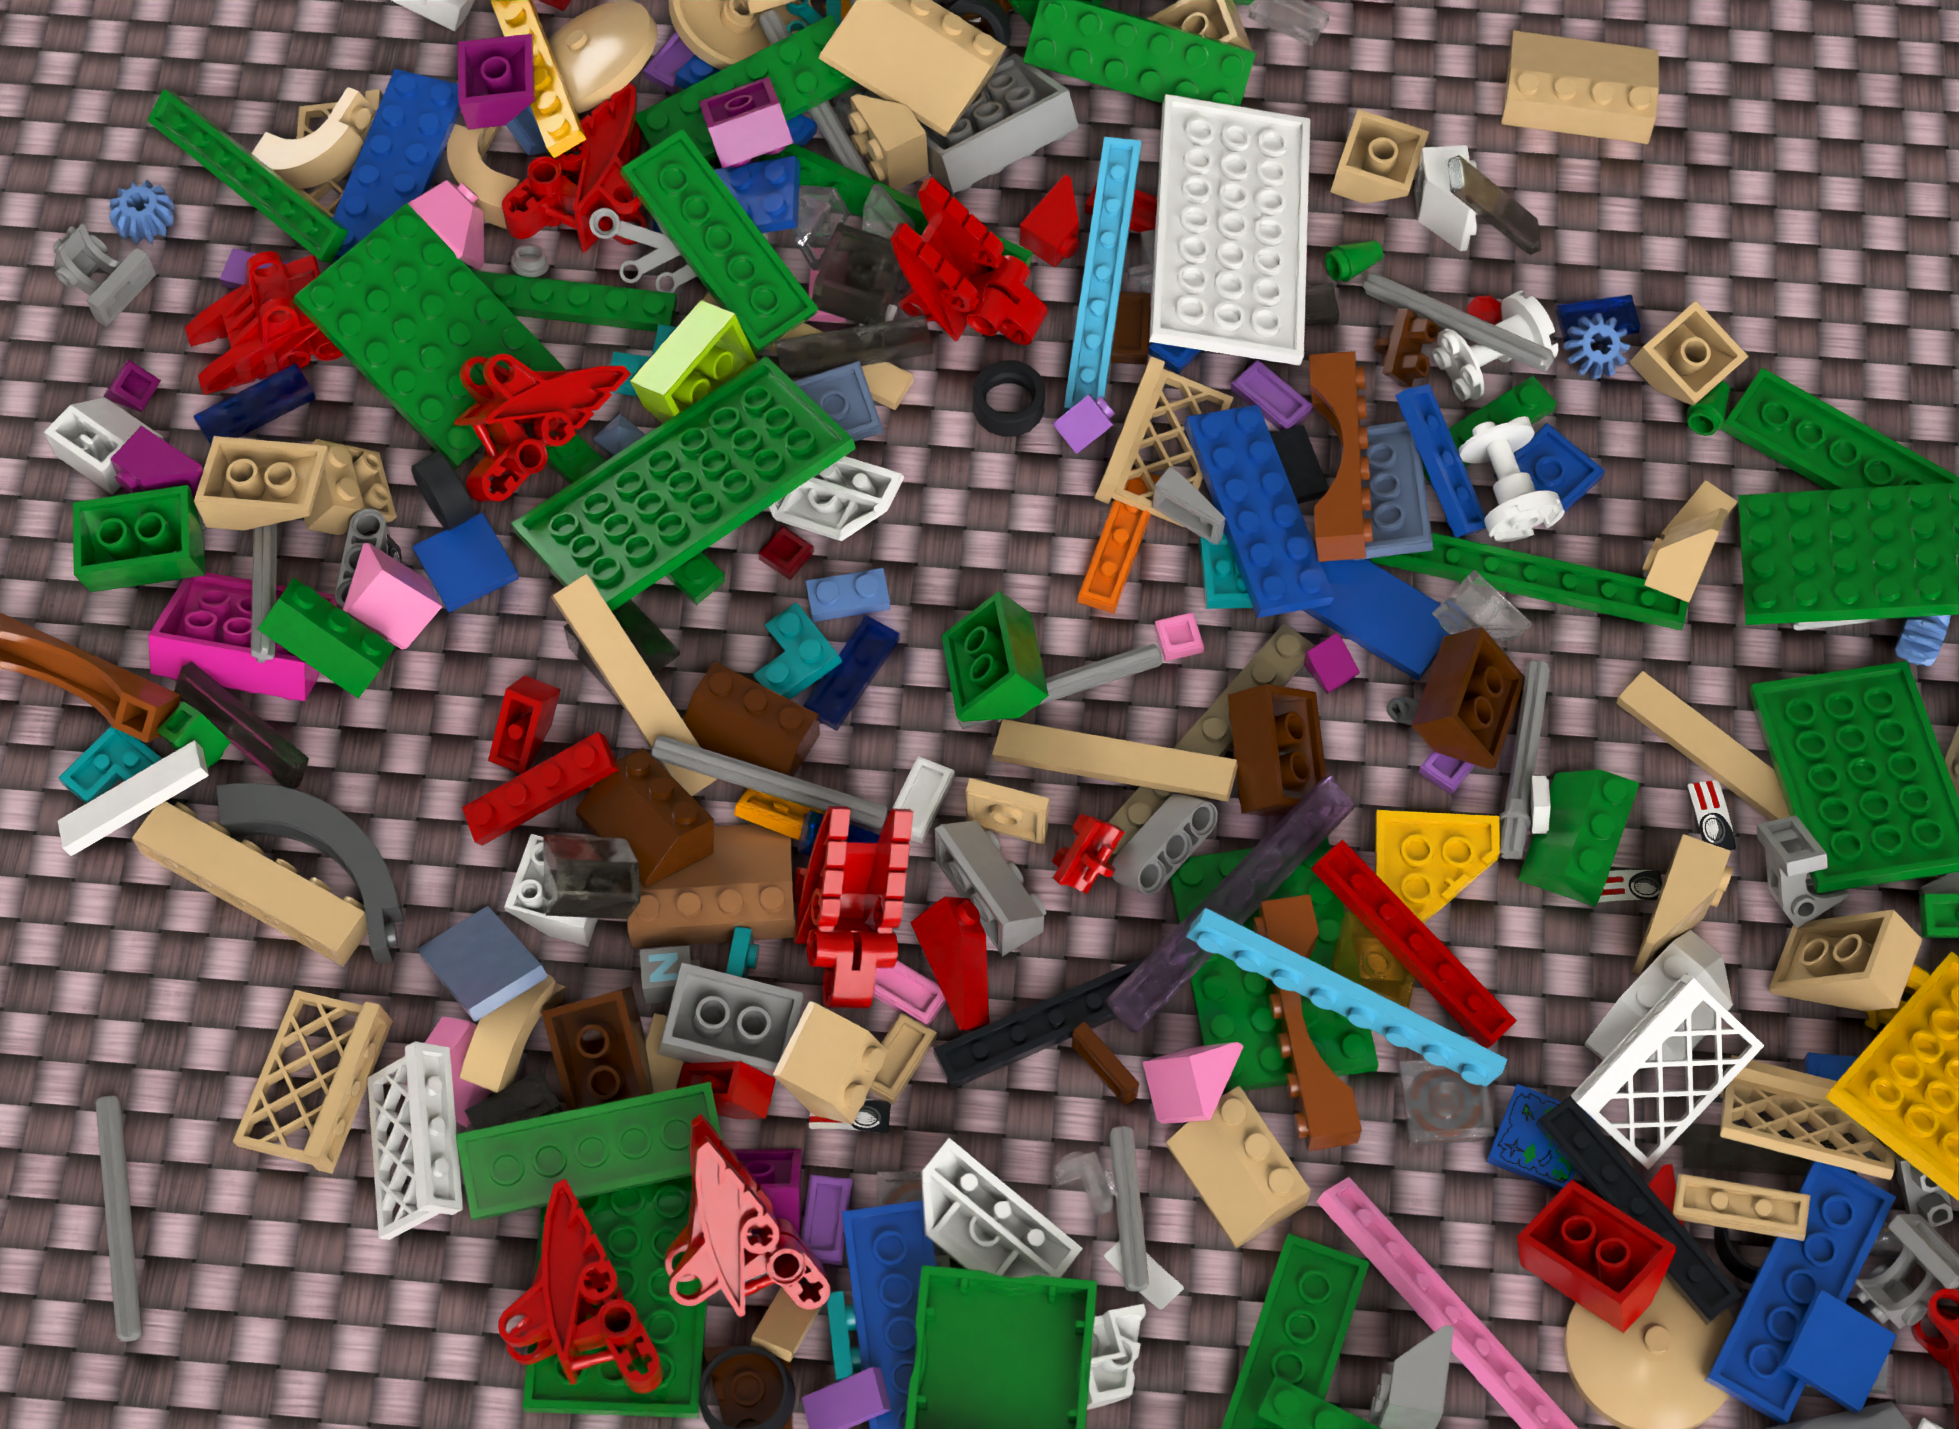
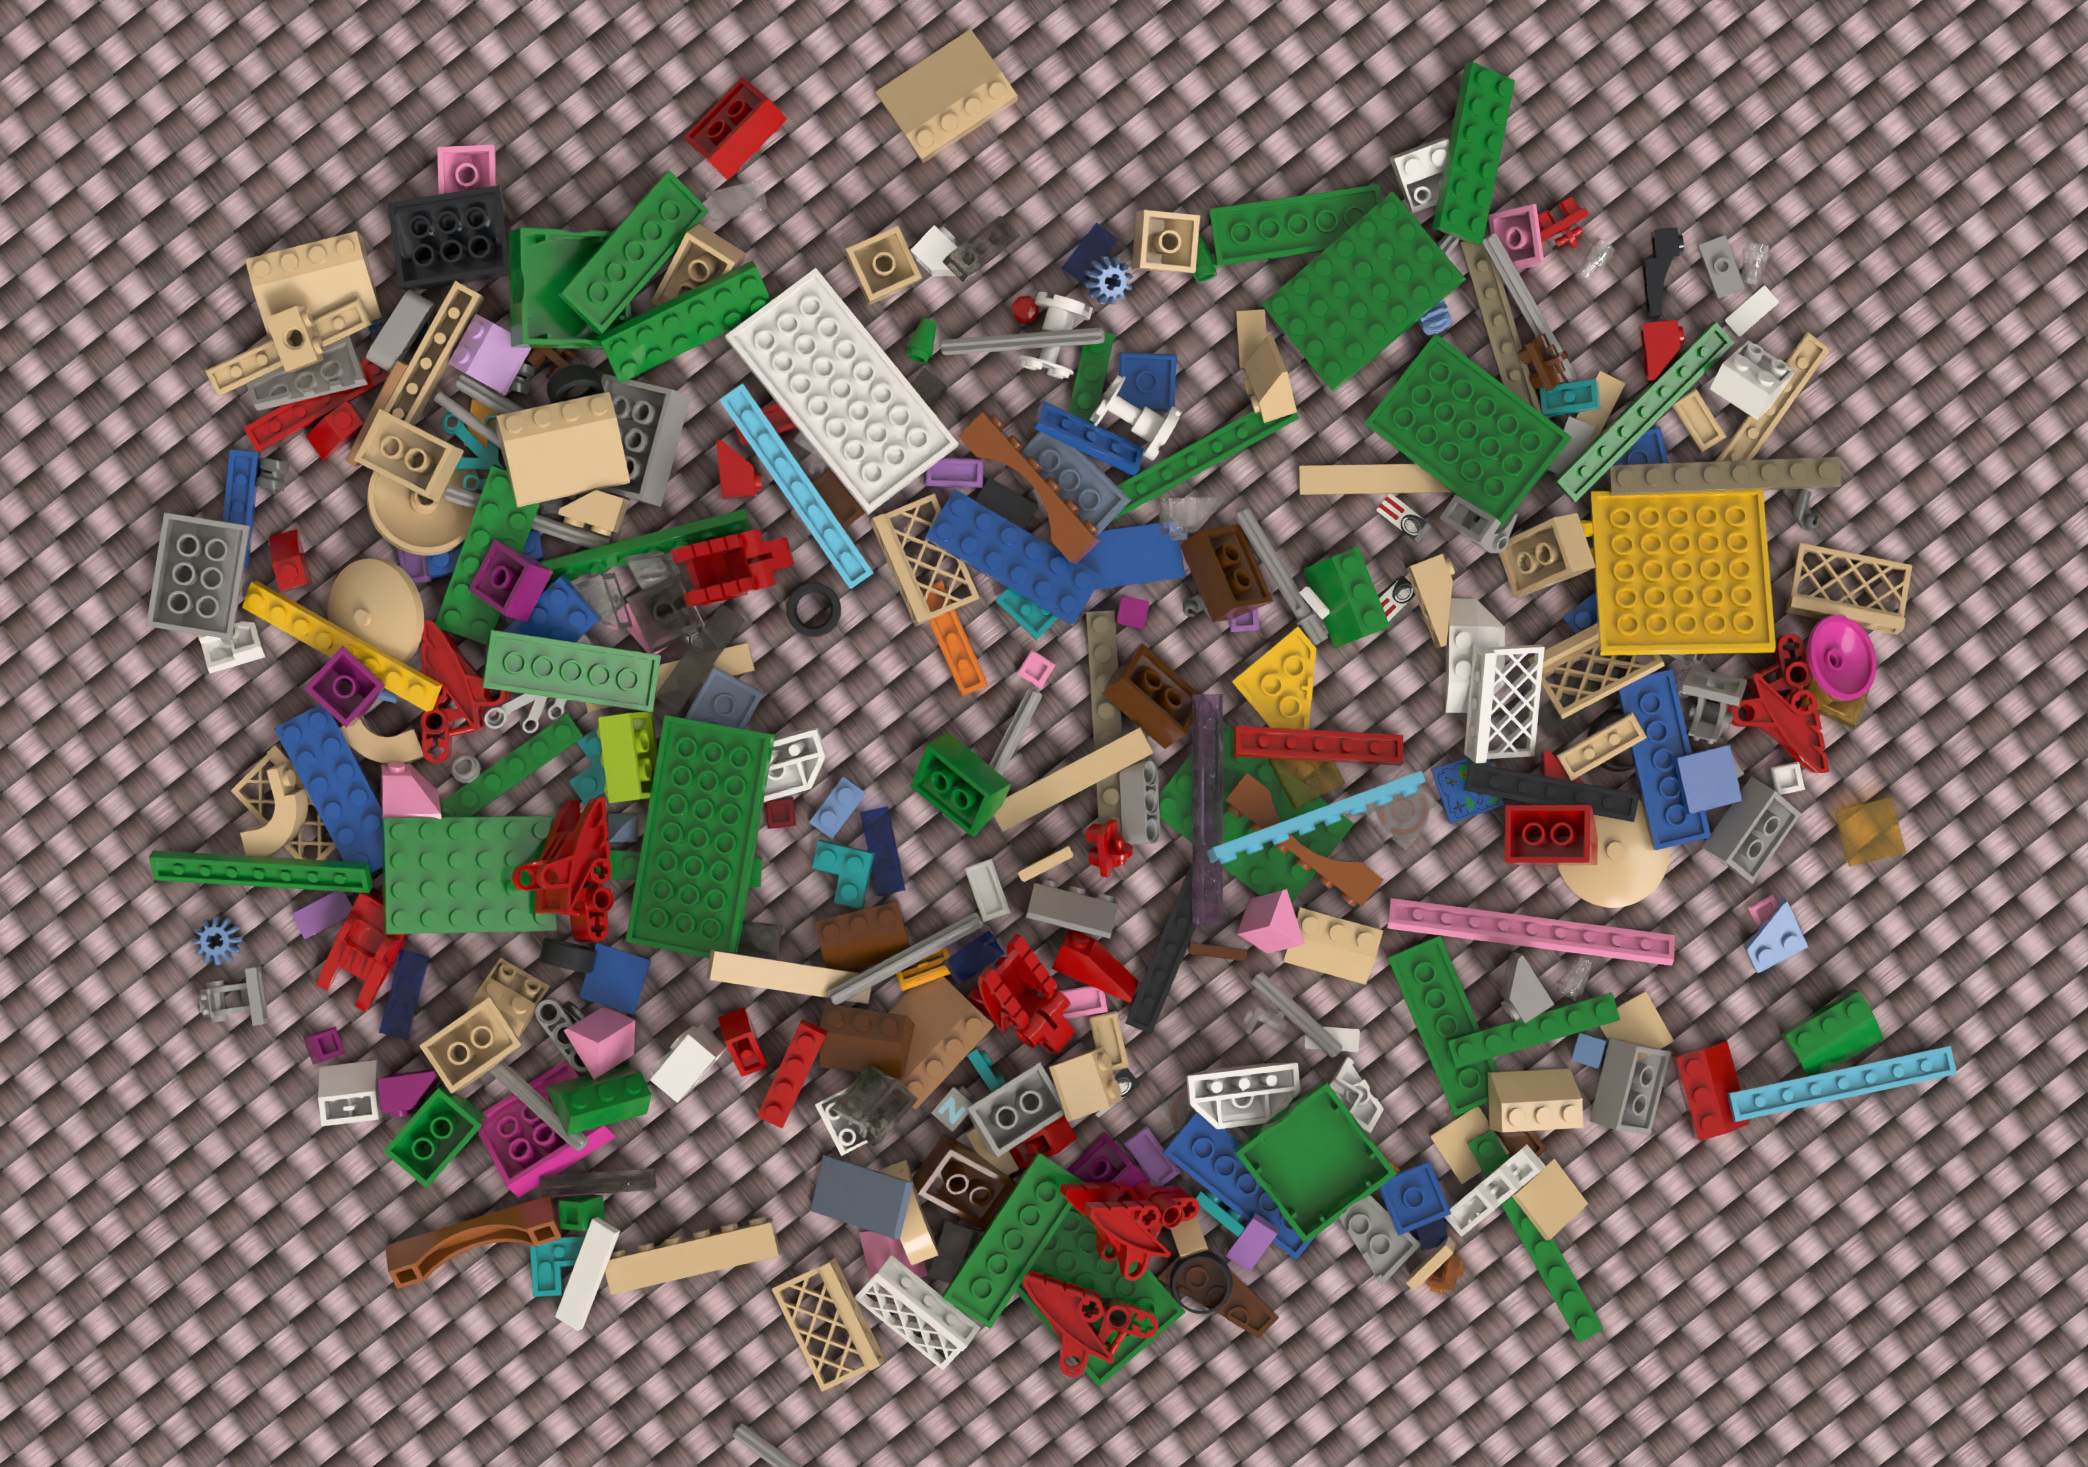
camera: 45 degrees left, 25 degrees up
dark grey arch [216,783,404,964] -> none
medium lavender brick [1053,394,1115,454] -> none
light grey slope [1152,466,1226,545] -> none
reddish brown hips [1374,309,1439,387] -> none
none -> white brick [650,1024,727,1103]

